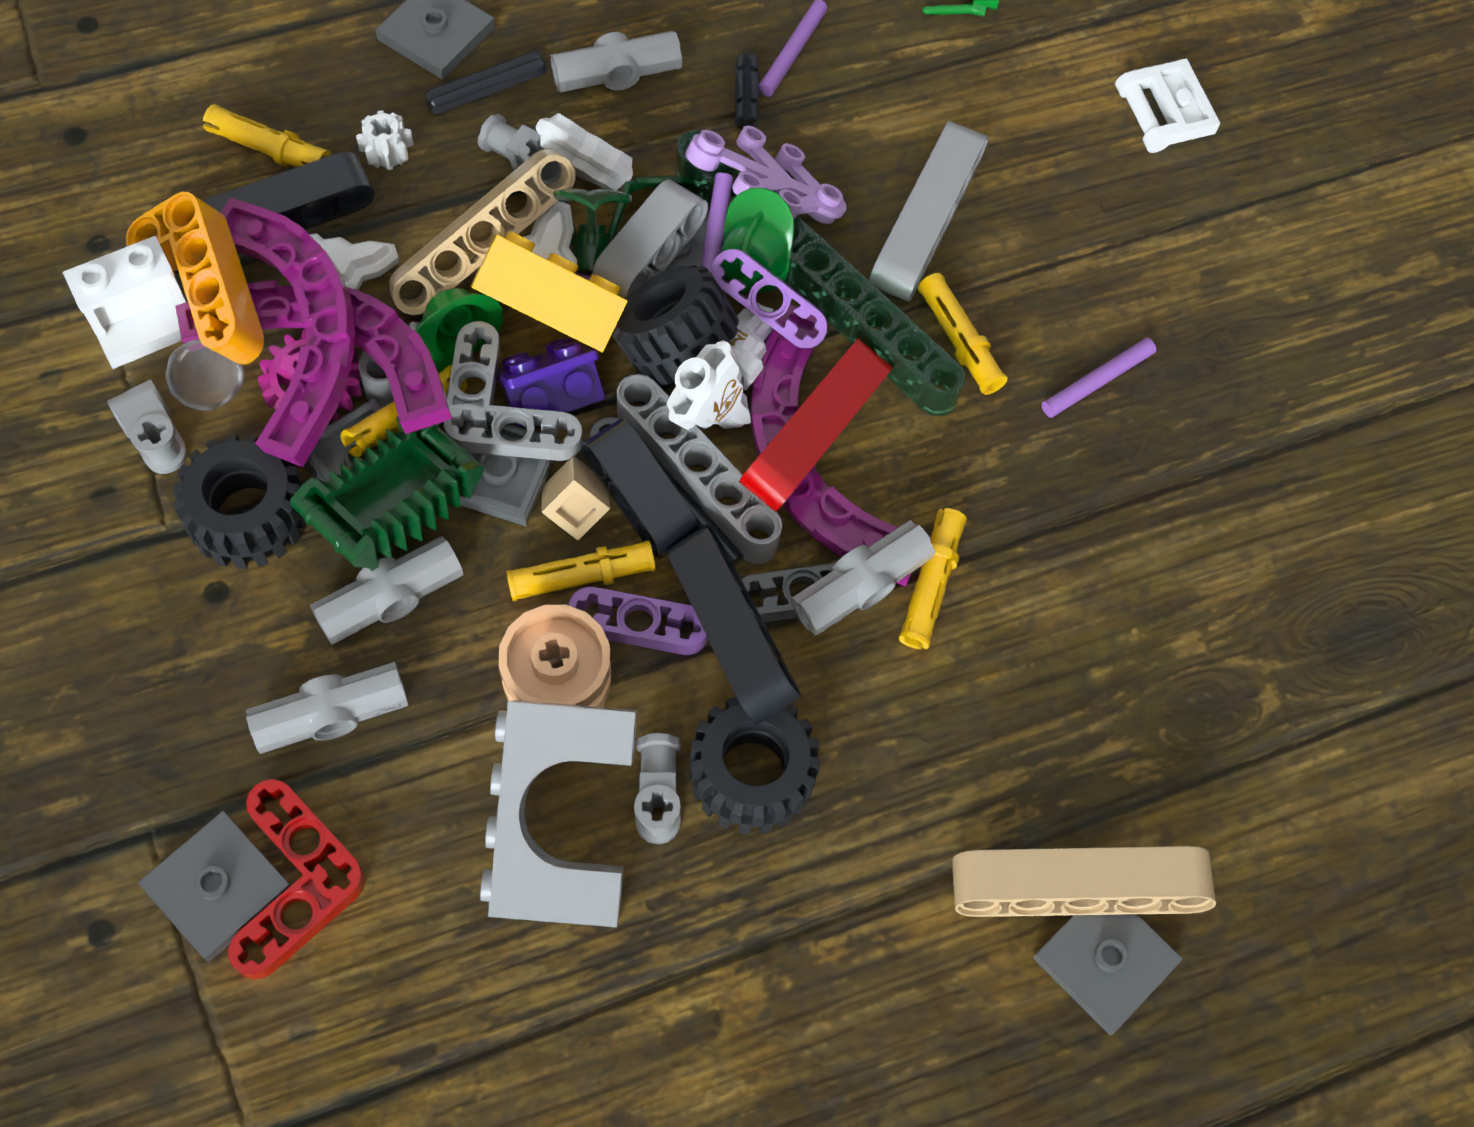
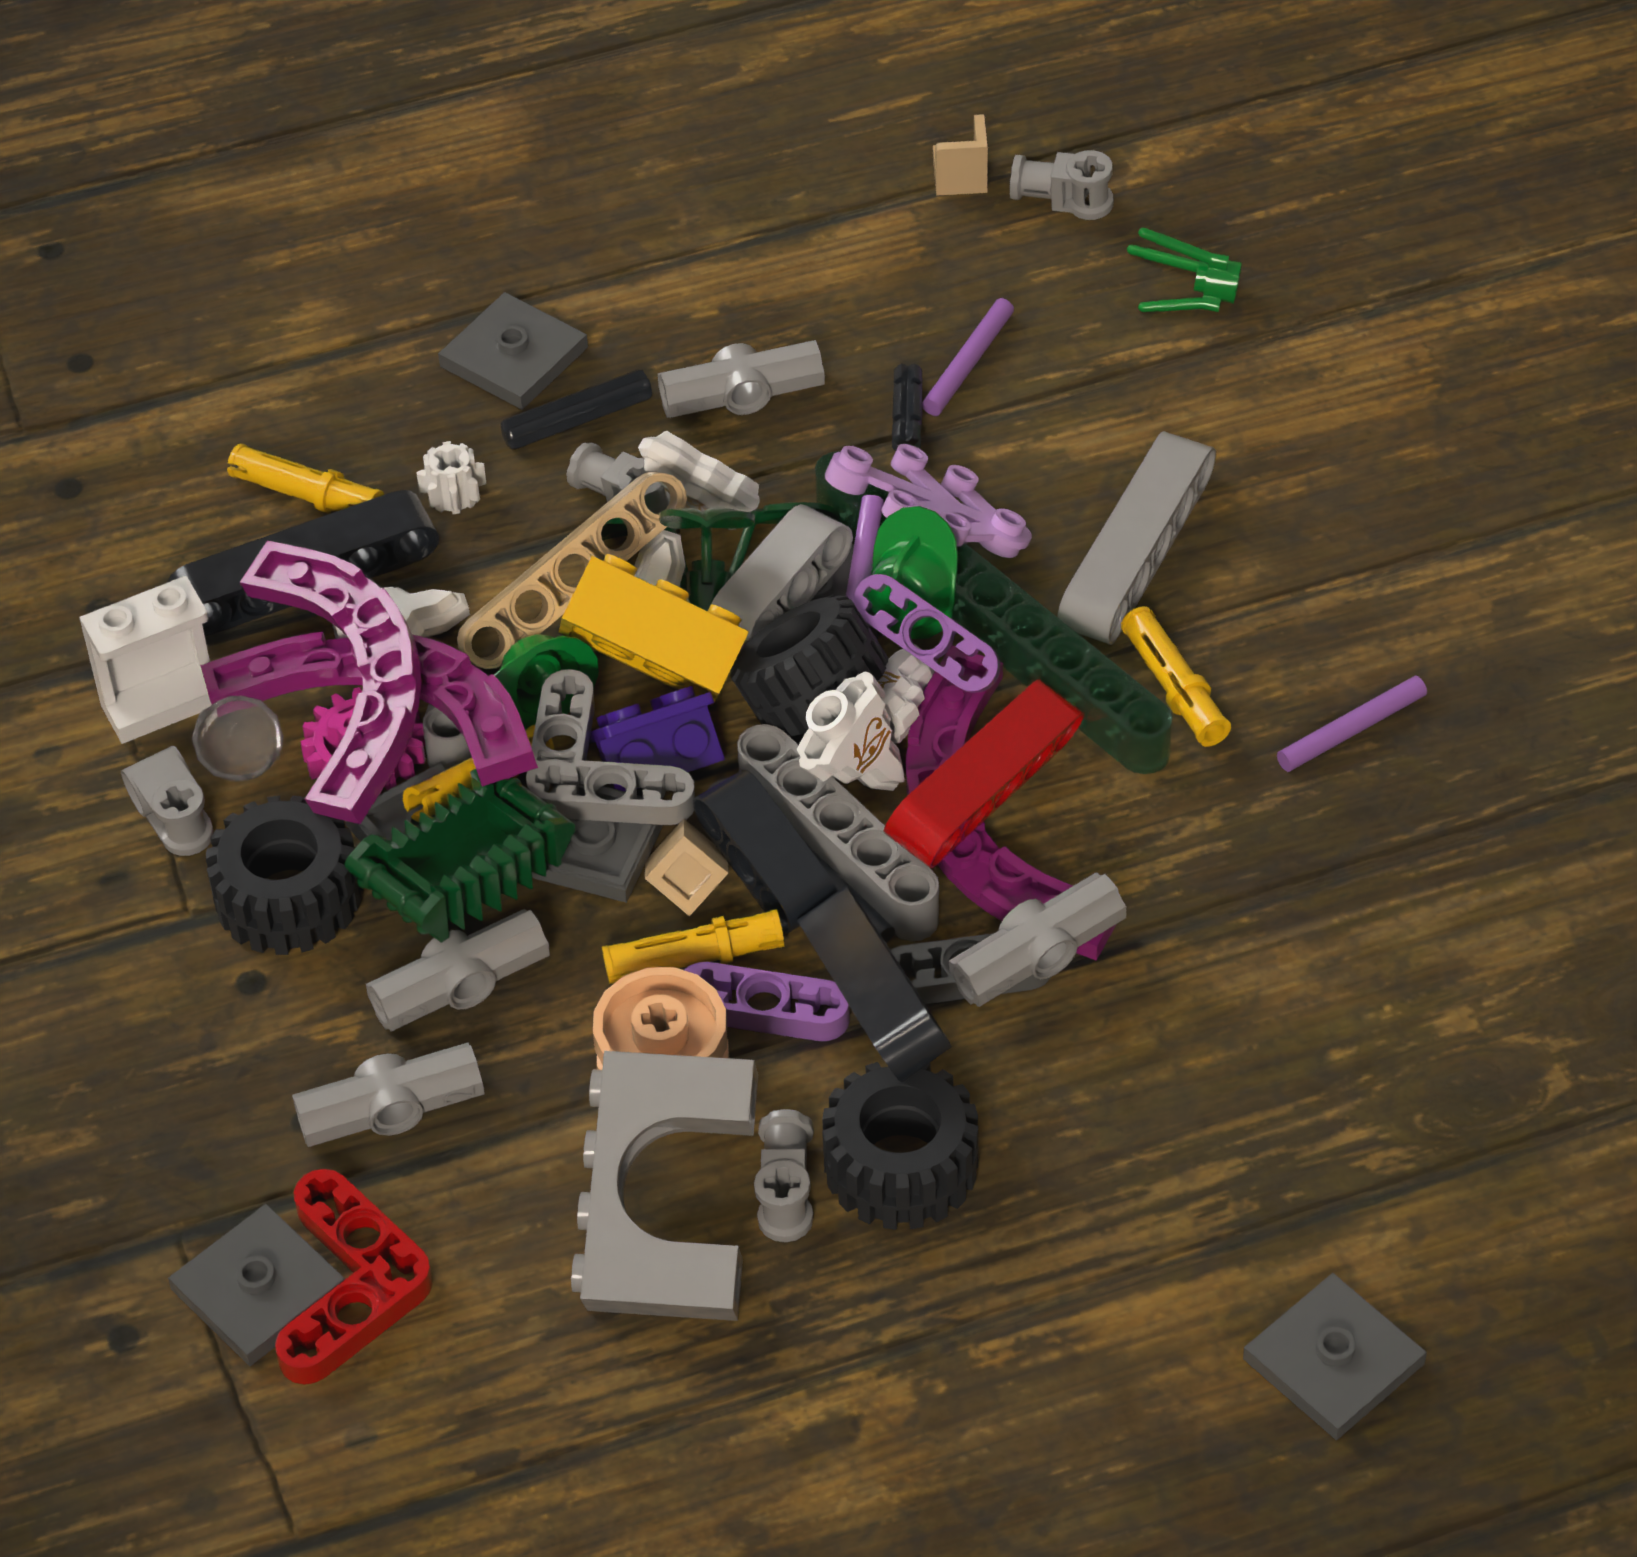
camera: 10 degrees right, 15 degrees down
light orange beam [126,192,264,364] -> none
yellow pin [899,508,967,649] -> none
tan beam [952,846,1216,917] -> none
white plate [1115,59,1220,153] -> none

